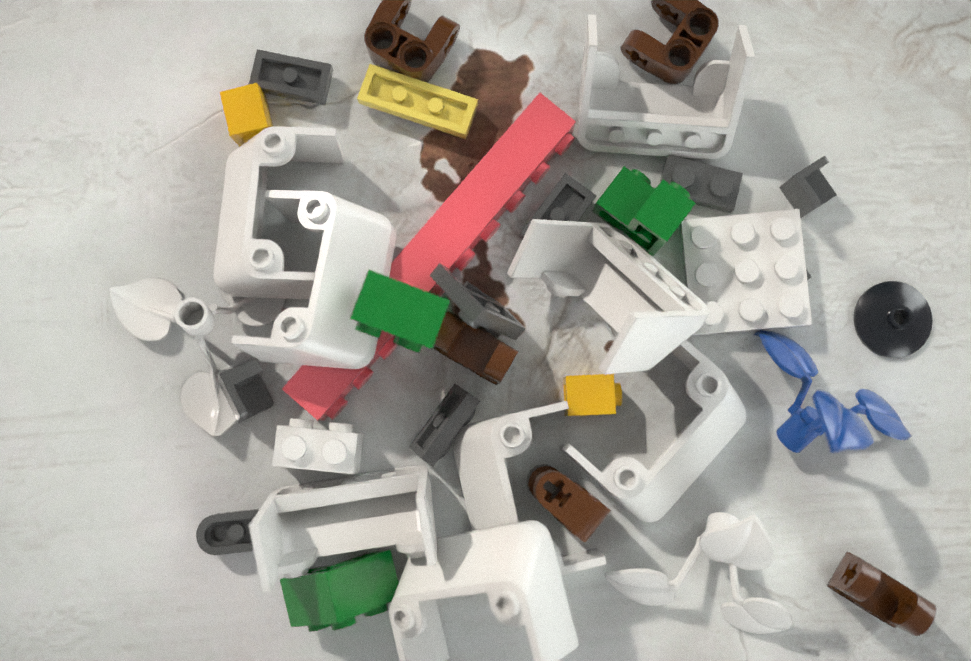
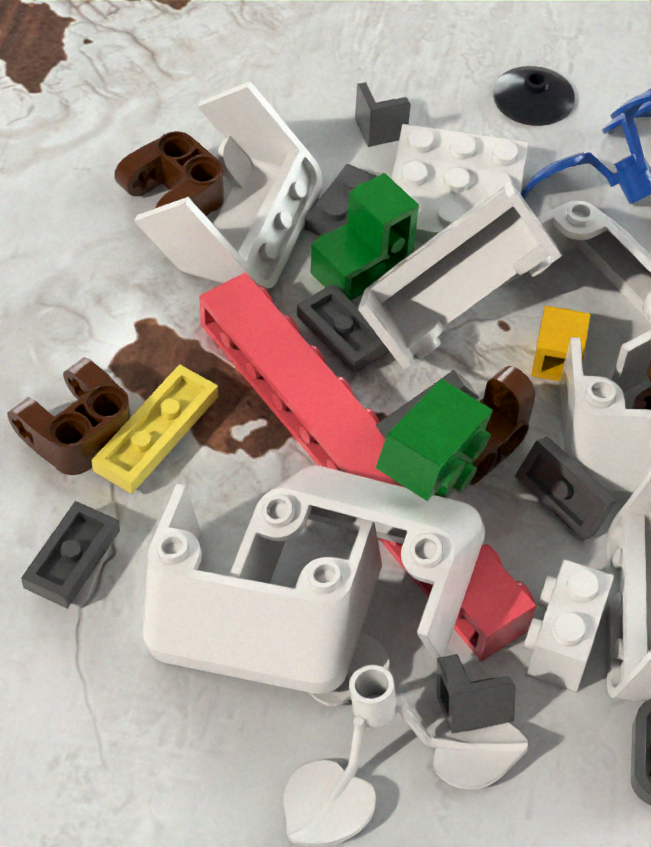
camera: 80 degrees left, 30 degrees down
yellow brick [220,83,273,147] -> none

